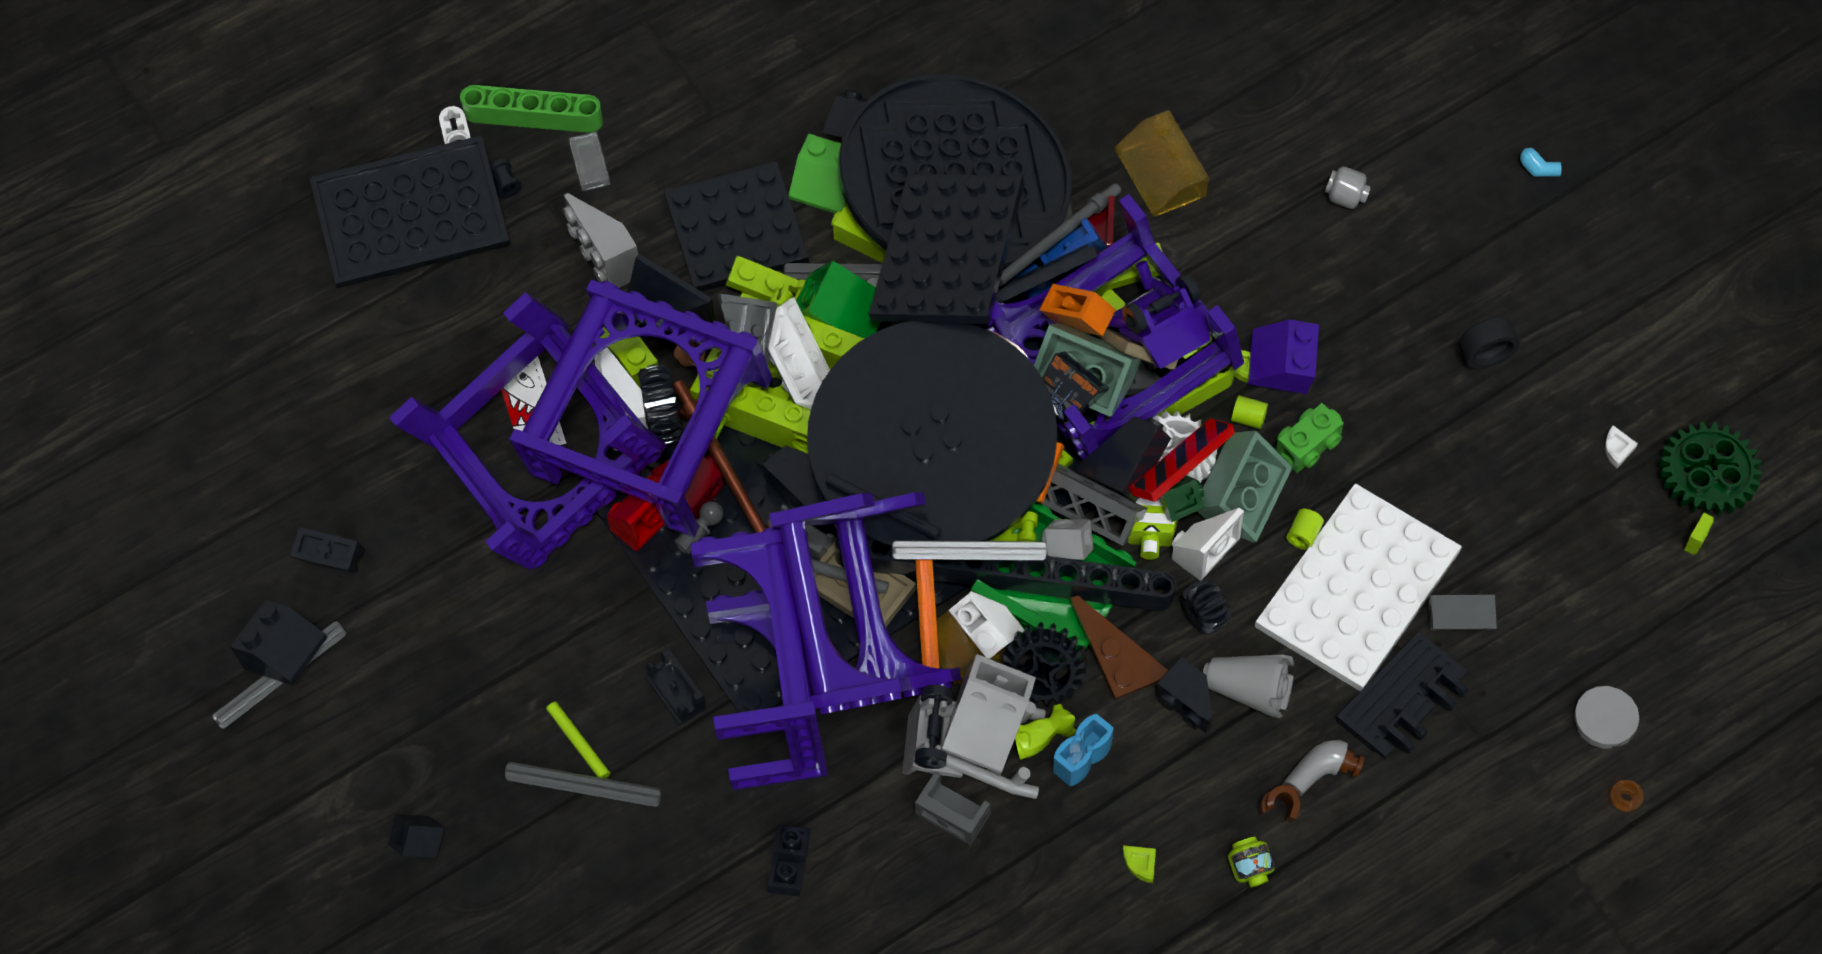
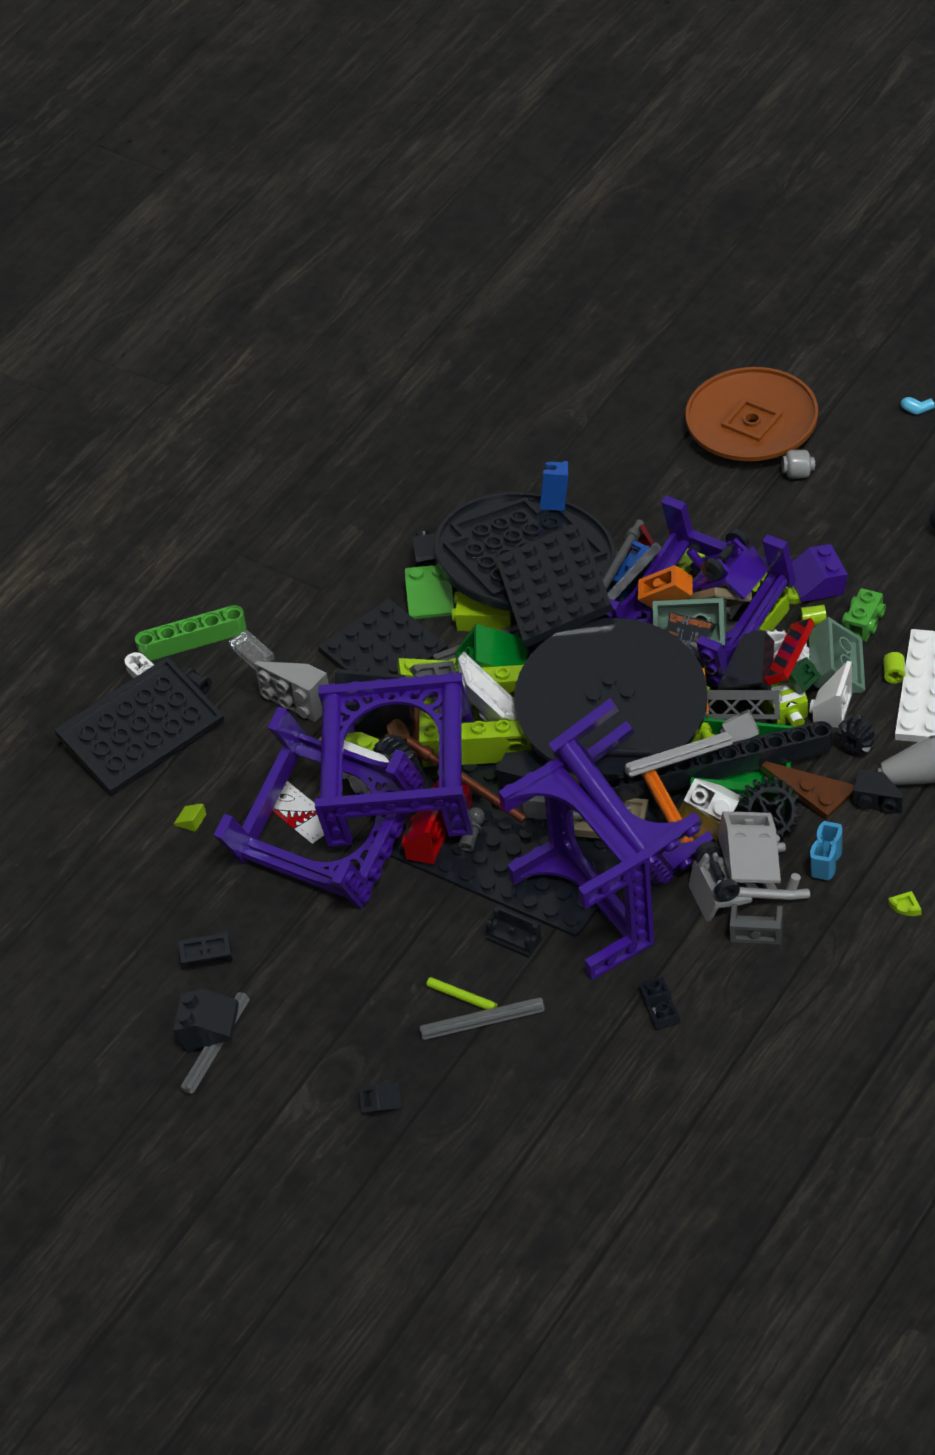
camera: 20 degrees left, 15 degrees down
lime animal [1015,704,1077,760] -> none
clear yellow slope [1115,110,1209,217] -> none
none -> lime slope [174,804,206,832]
none -> blue hinge [540,461,568,511]
none -> dark orange dish [686,367,818,461]

